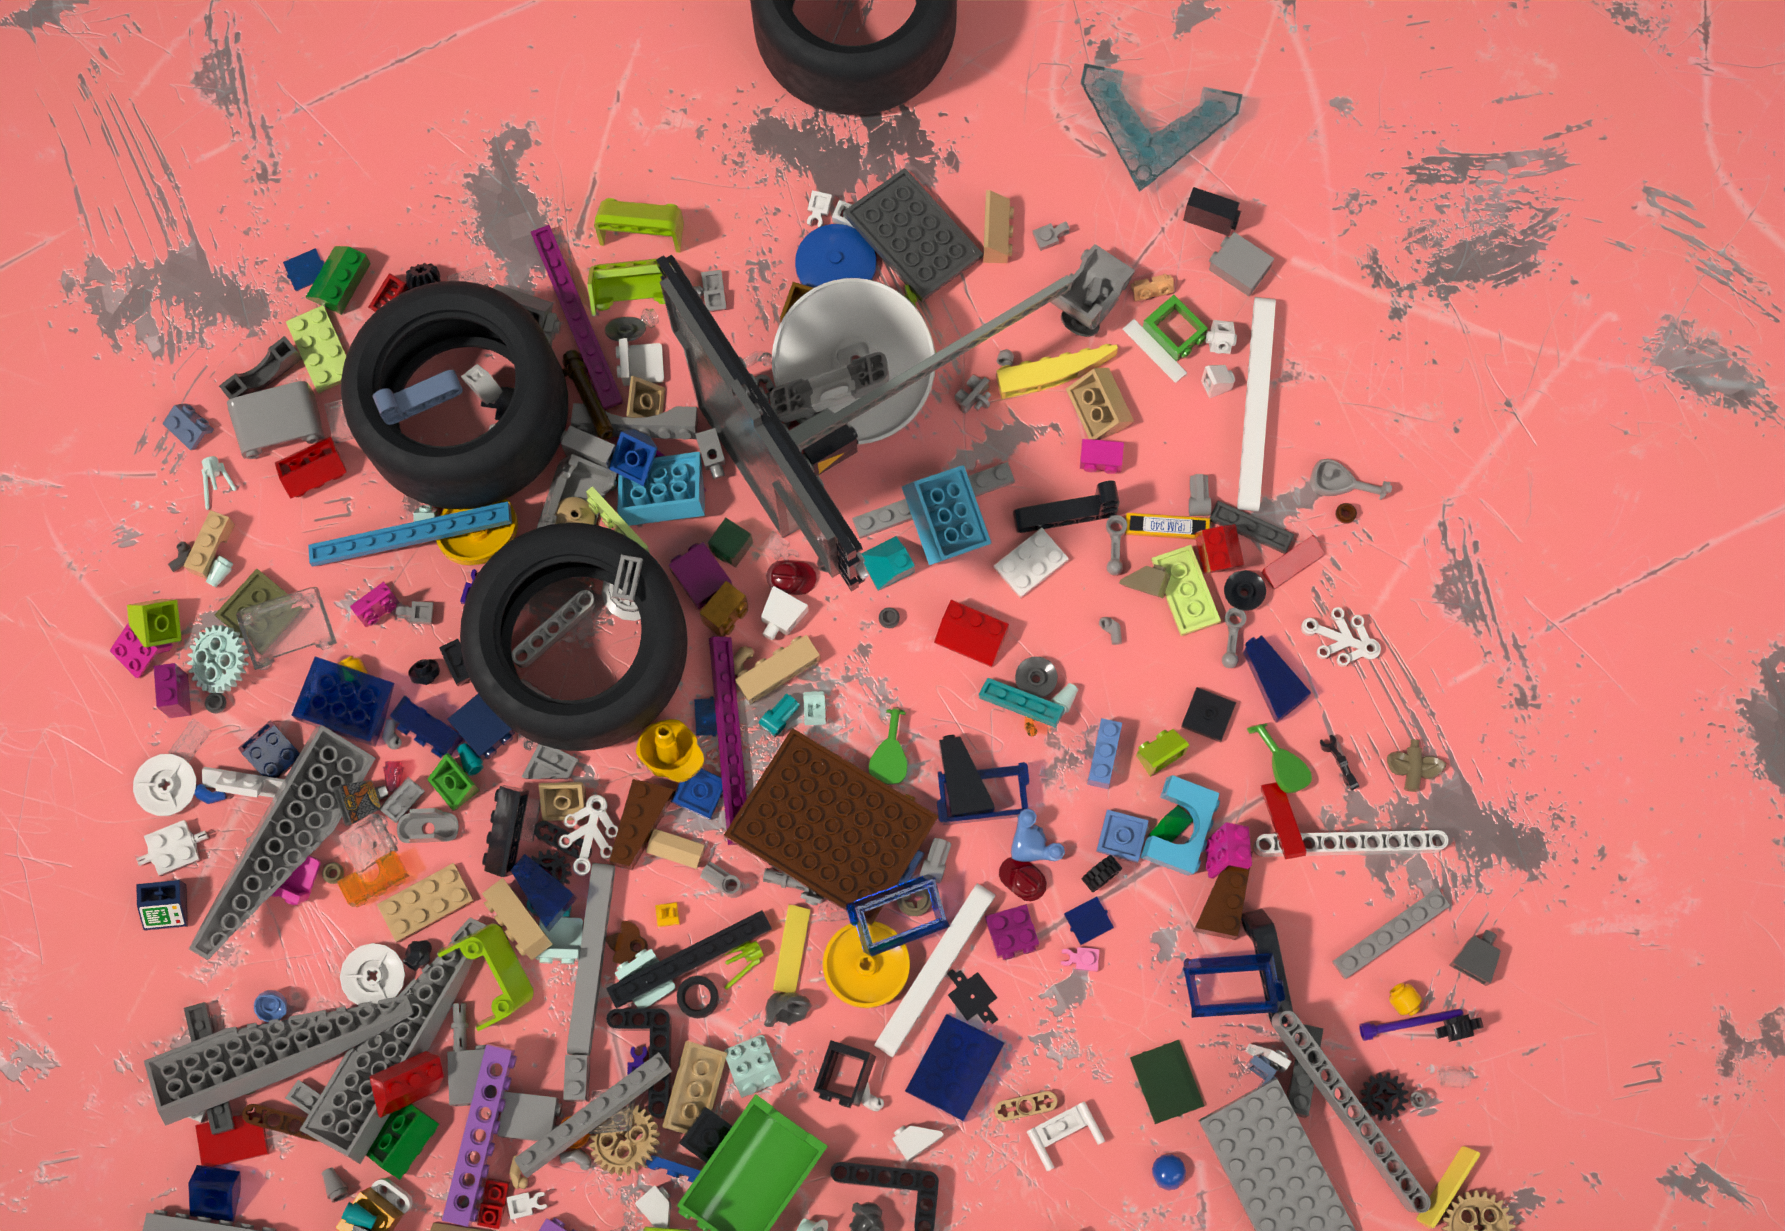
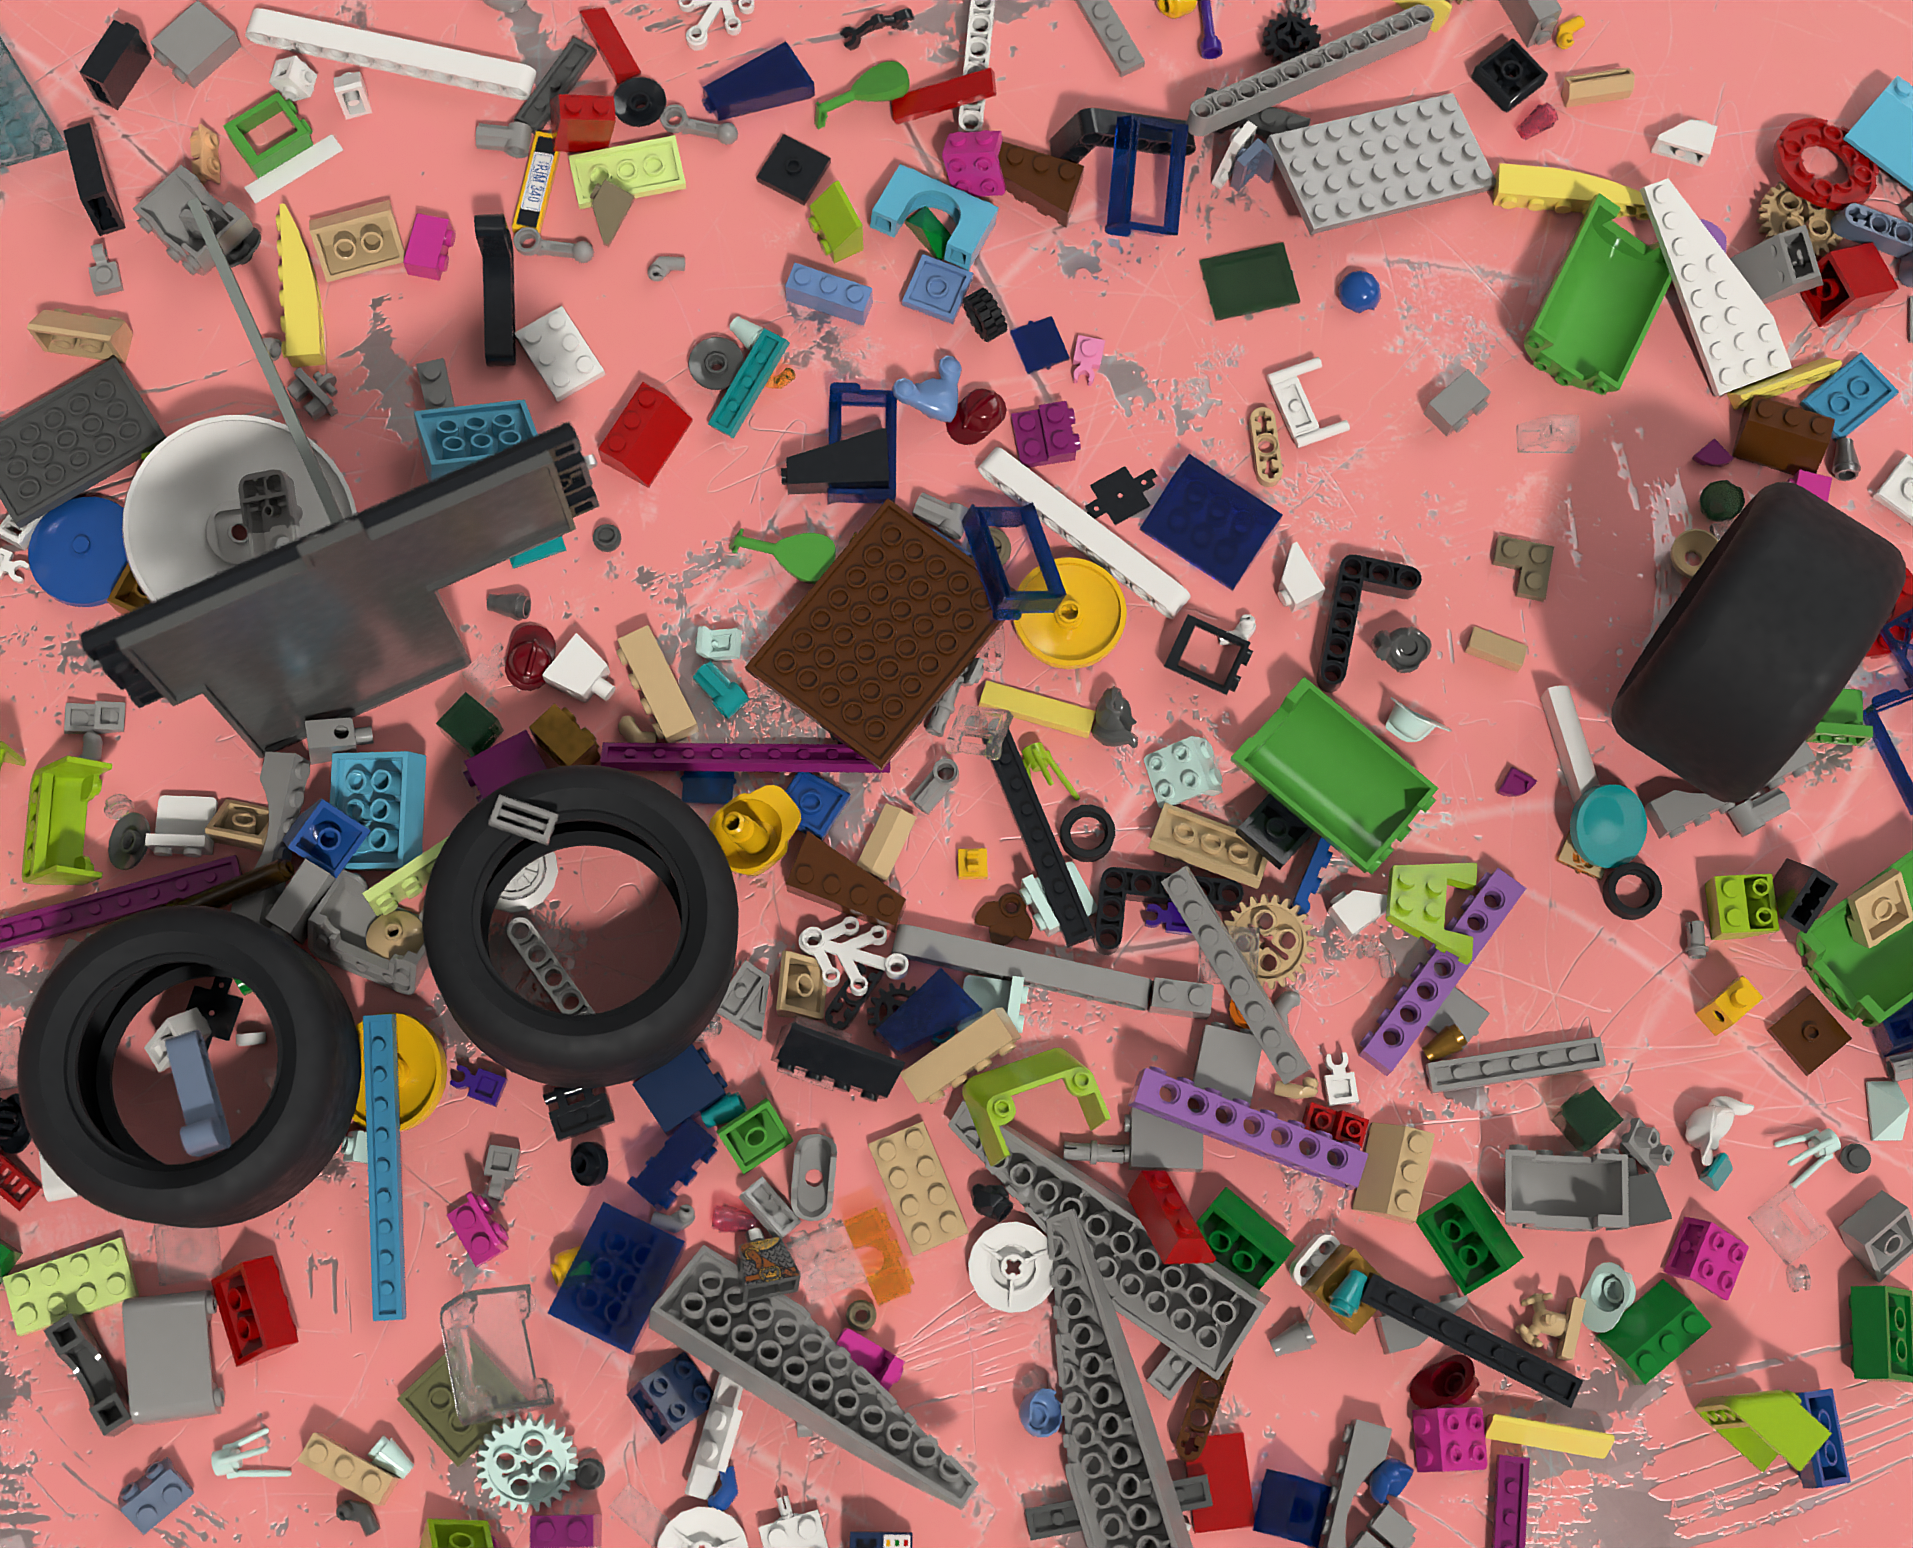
camera: 90 degrees left, 0 degrees up
none -> black slope [63,122,126,236]
none -> clear plate [945,704,1014,761]

